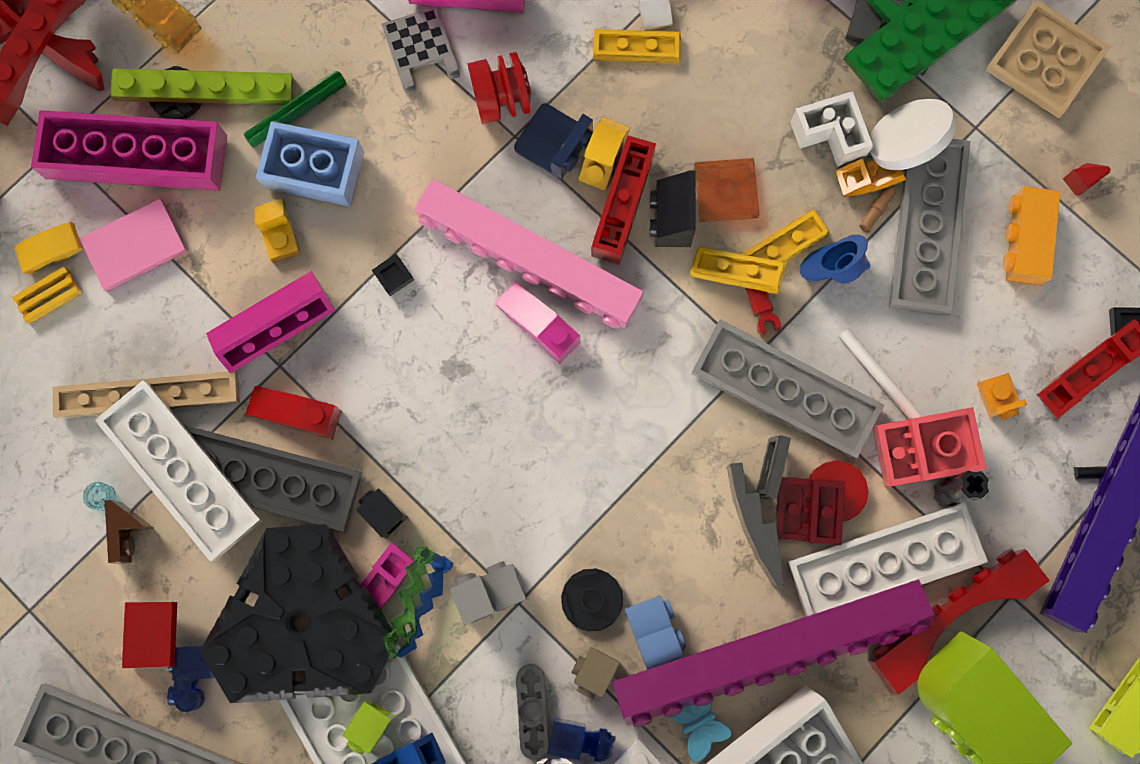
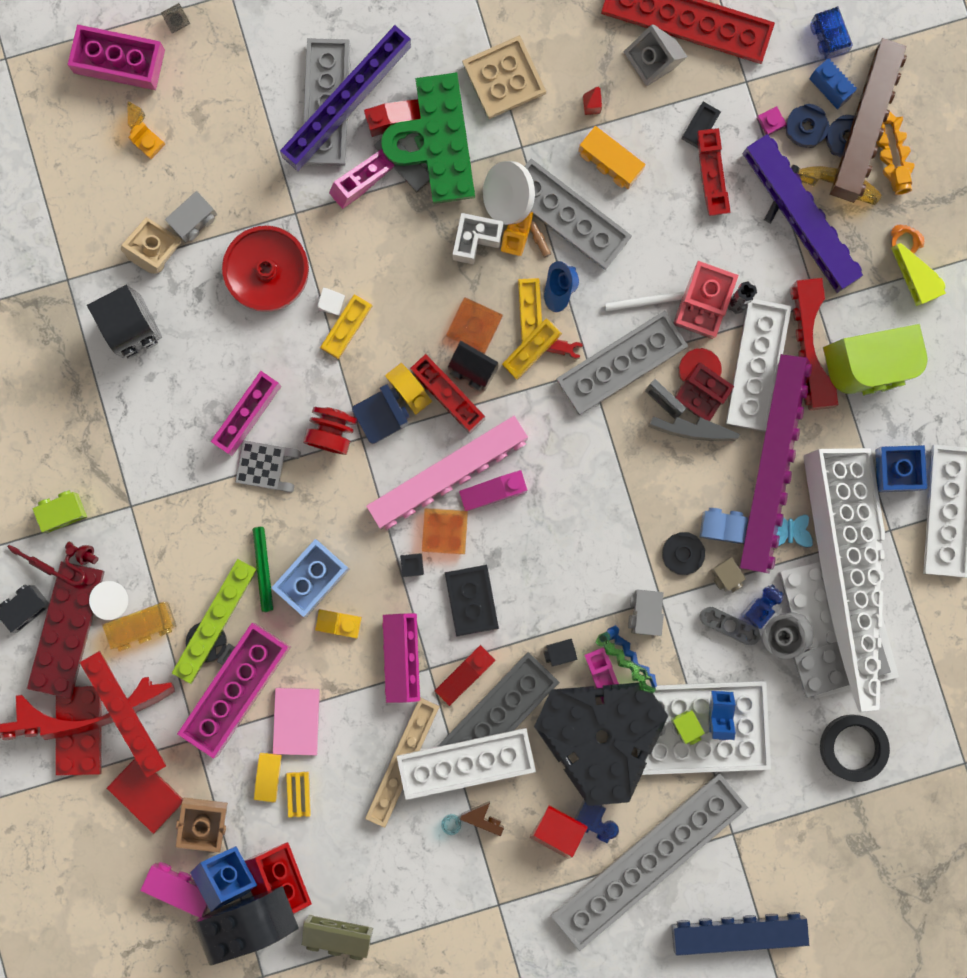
camera: 65 degrees left, 5 degrees up
light orange bracket [977,373,1028,420] -> none
none -> clear orange plate [422,508,468,555]
none -> black tile [444,565,499,637]

